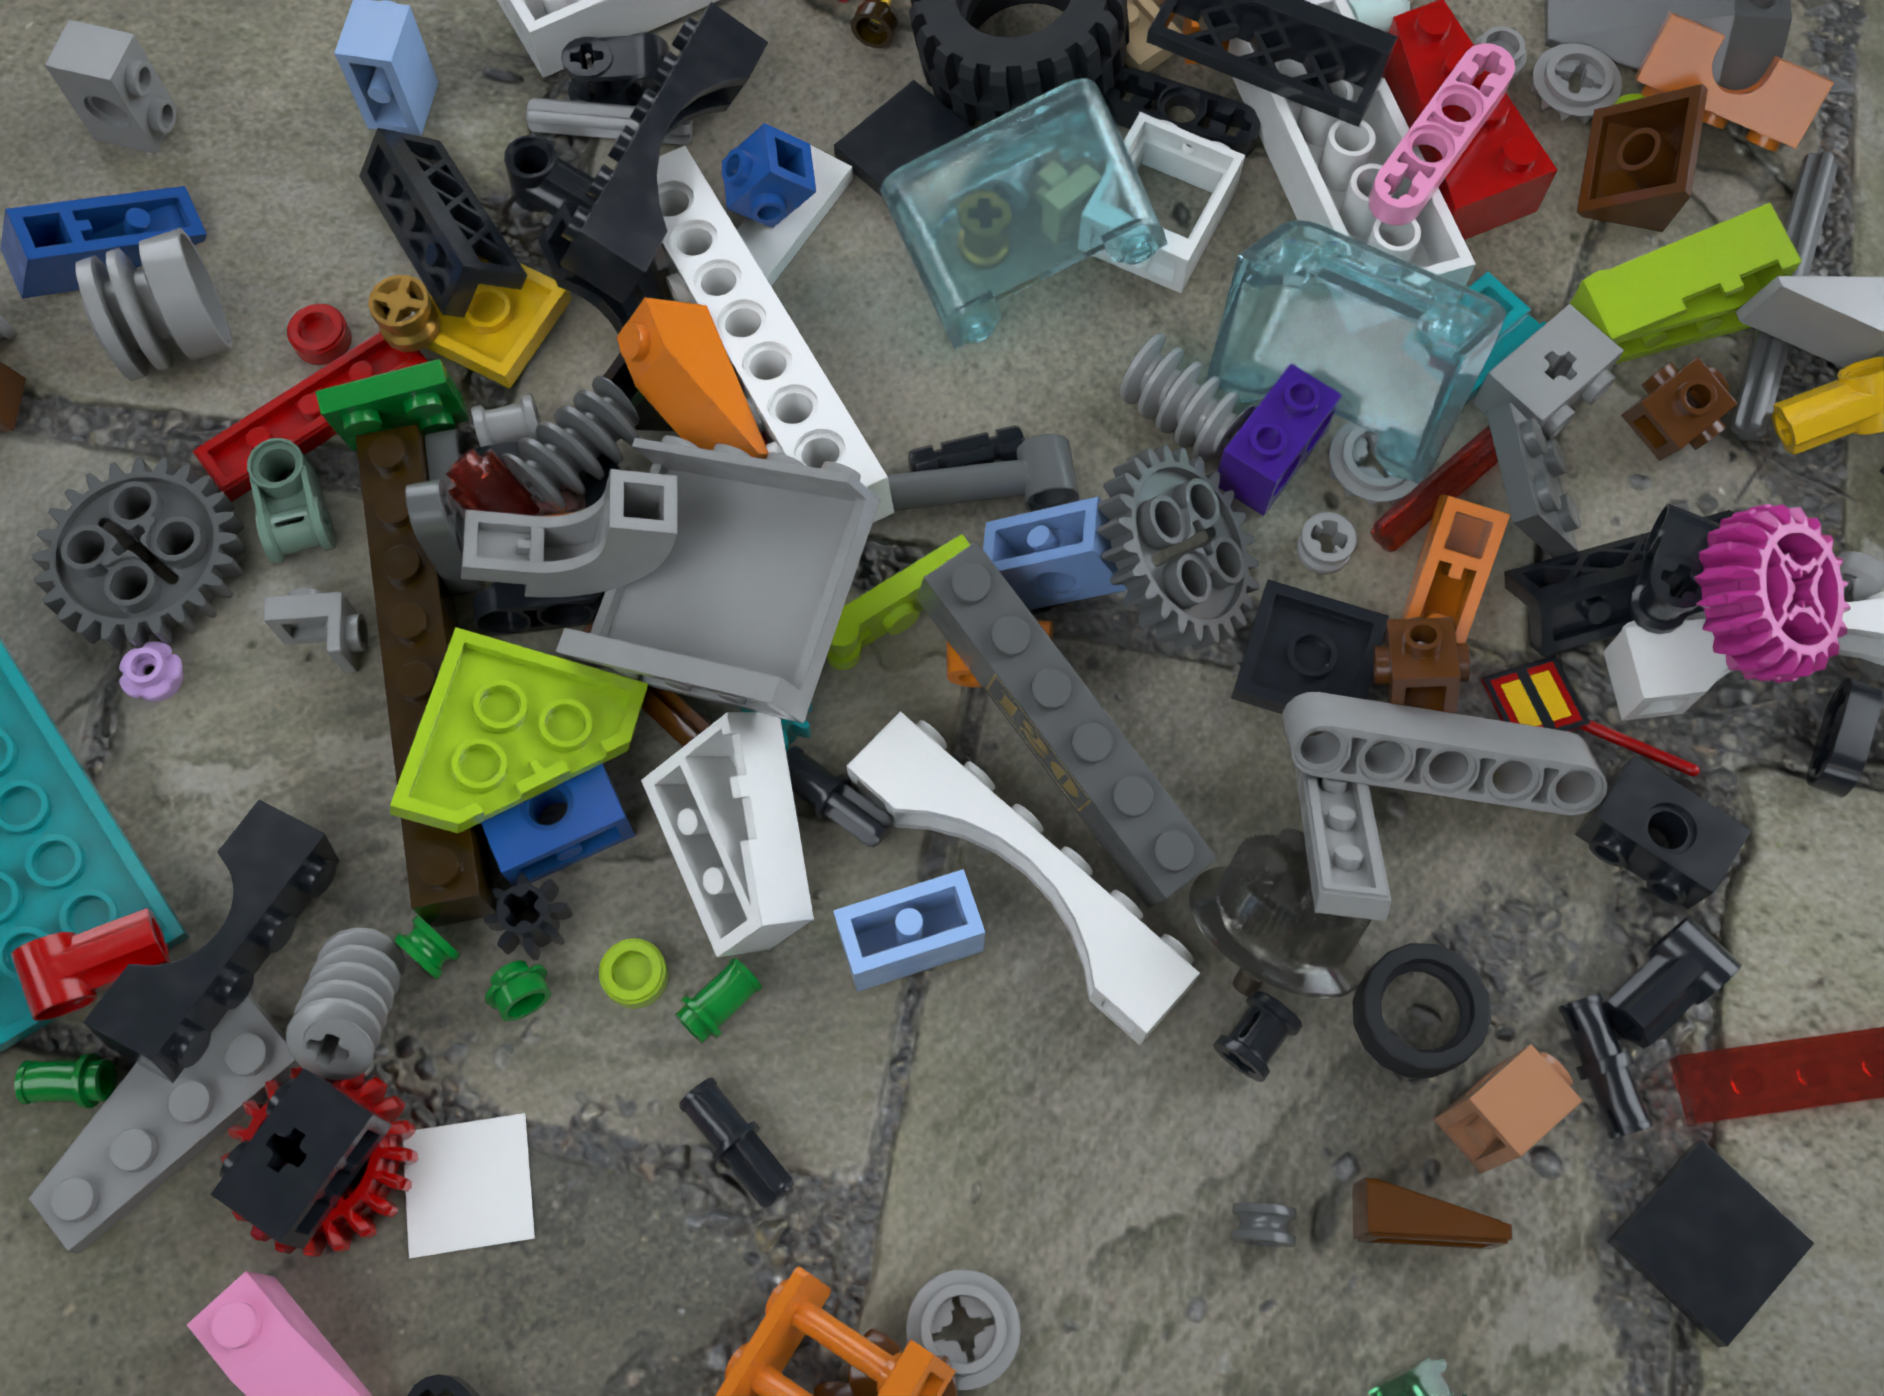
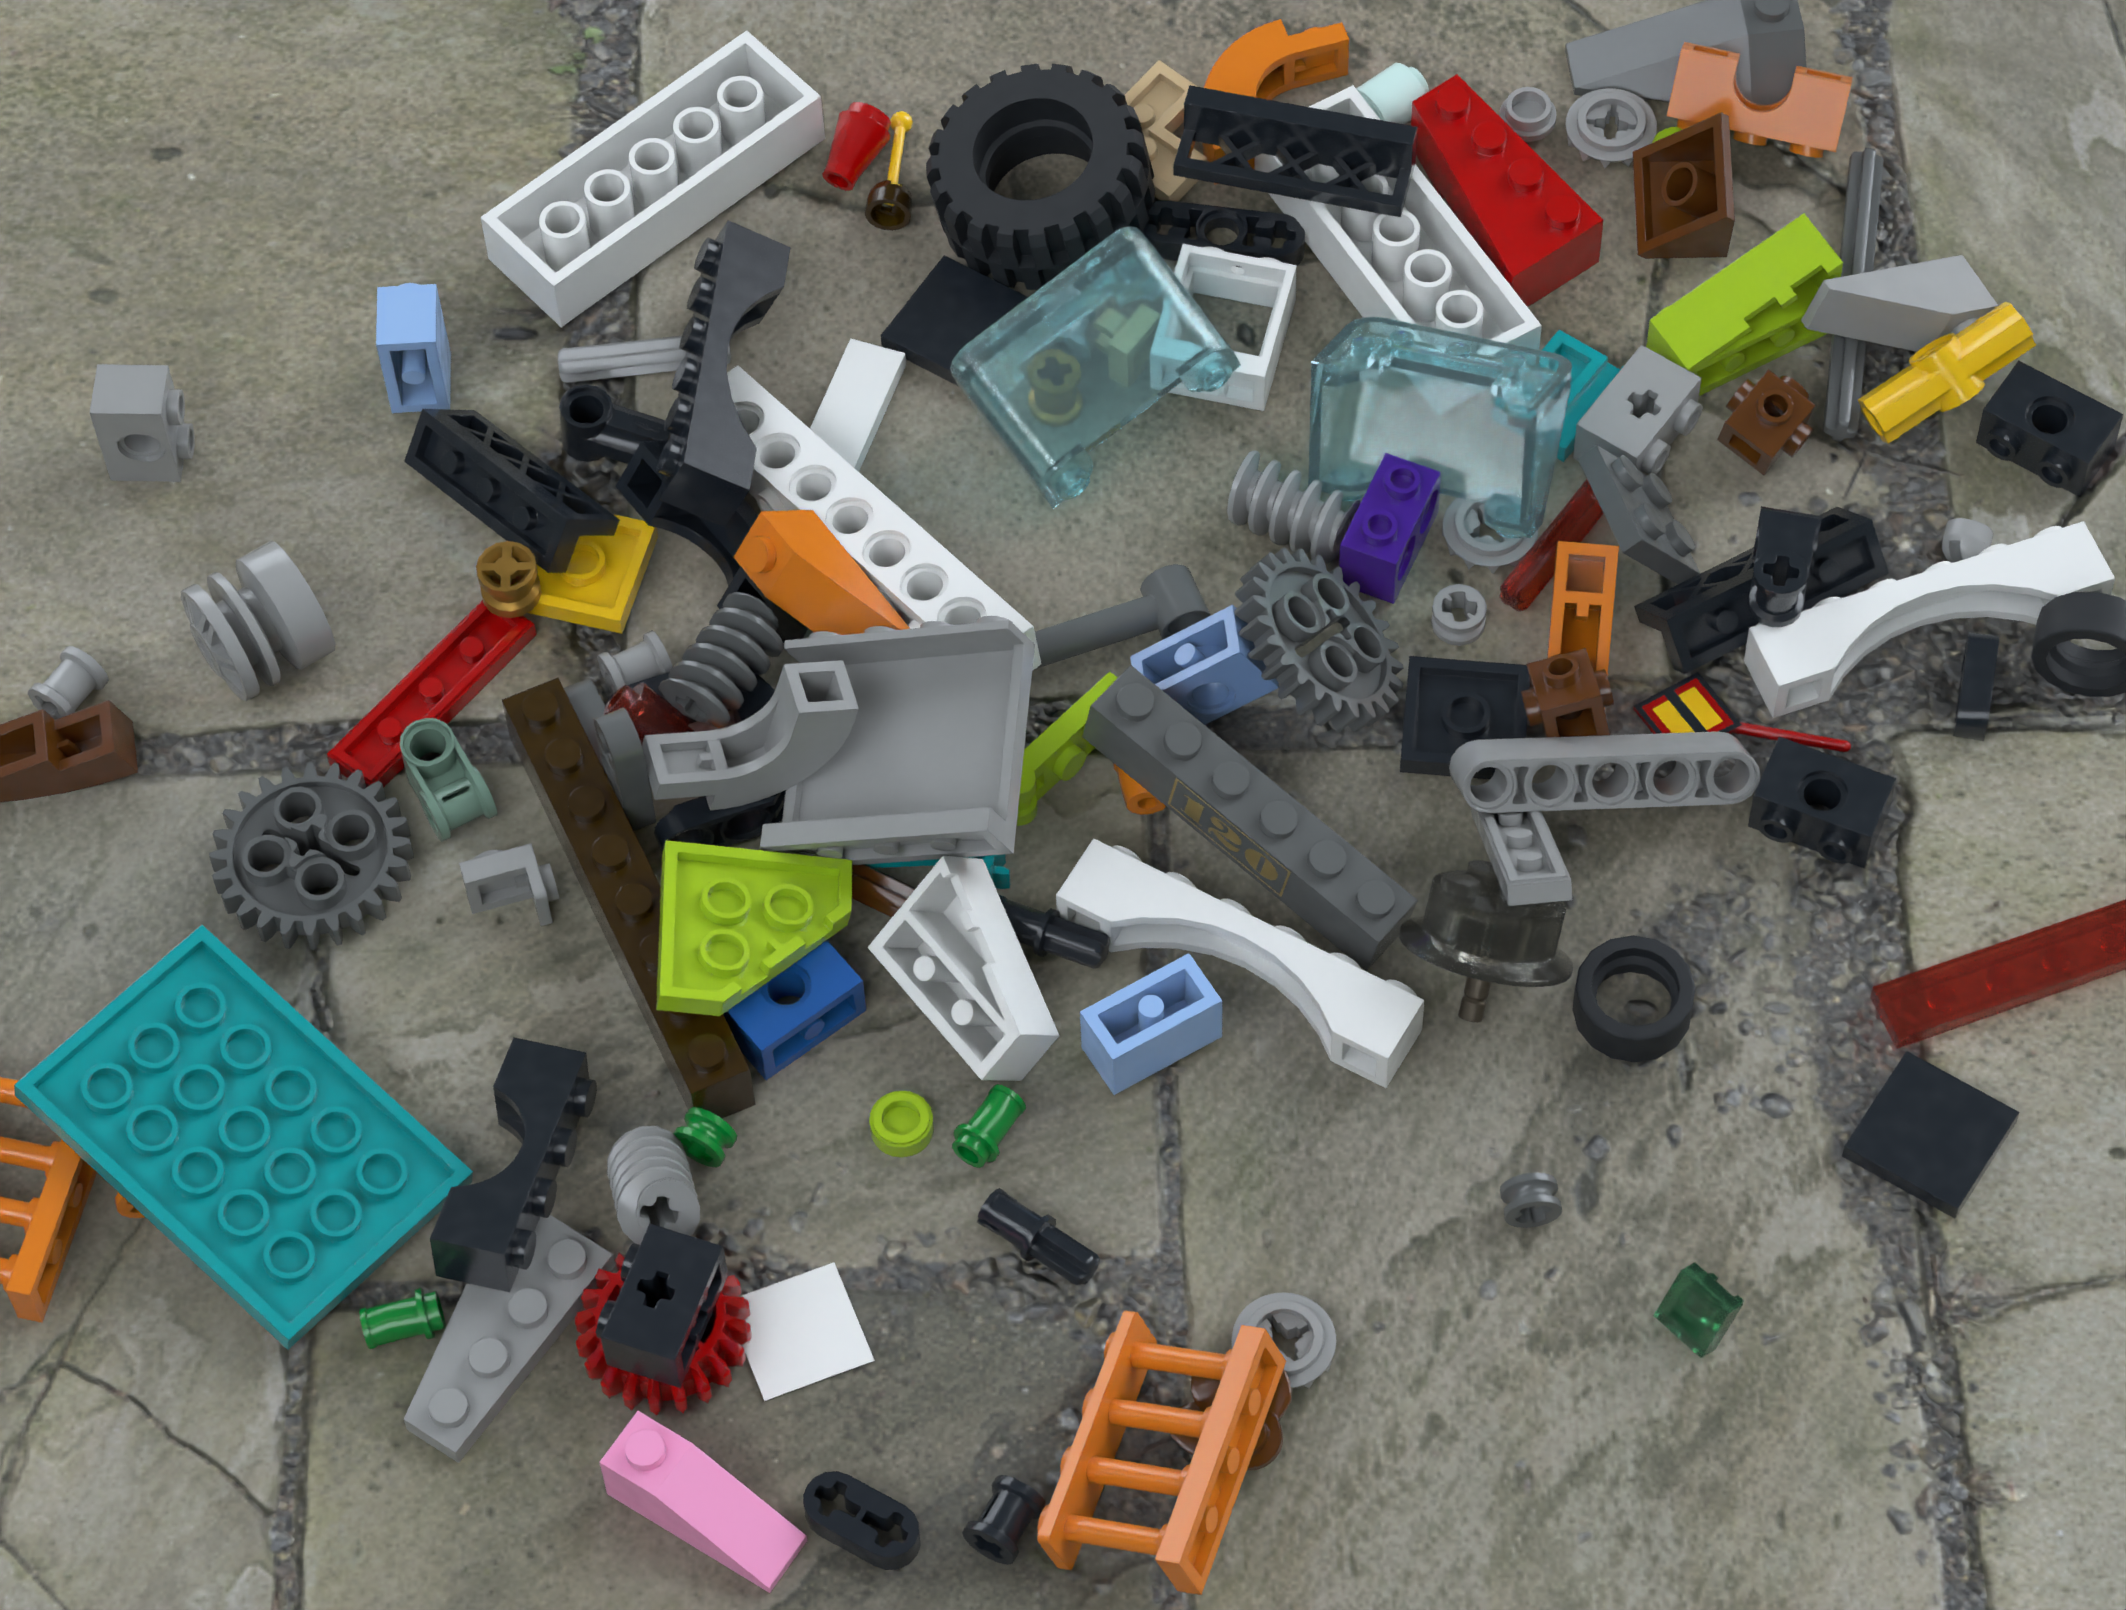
camera: 10 degrees left, 10 degrees down
blue slope [0,186,207,299] -> none
red piece [11,908,171,1021] -> none
lavender plate [119,641,183,702] -> none
red tile [287,304,352,365] -> none
green plate [315,359,469,451] -> none
black gear [484,873,573,961] -> none
green plate [485,960,551,1021] -> none
black piece [561,32,670,106] -> none
blue brick [722,123,816,228] -> none
black axle [908,425,1025,472] -> none
black bush [1213,990,1303,1082] -> none
reddish brown slope [1352,1177,1513,1250] -> none
bright pink beam [1368,43,1515,225] -> none
nougat brick [1433,1044,1583,1173] -> none
black pin [1557,993,1654,1139] -> none
black piece [1603,915,1742,1049] -> none
dark pink gear [1694,504,1851,683] -> none

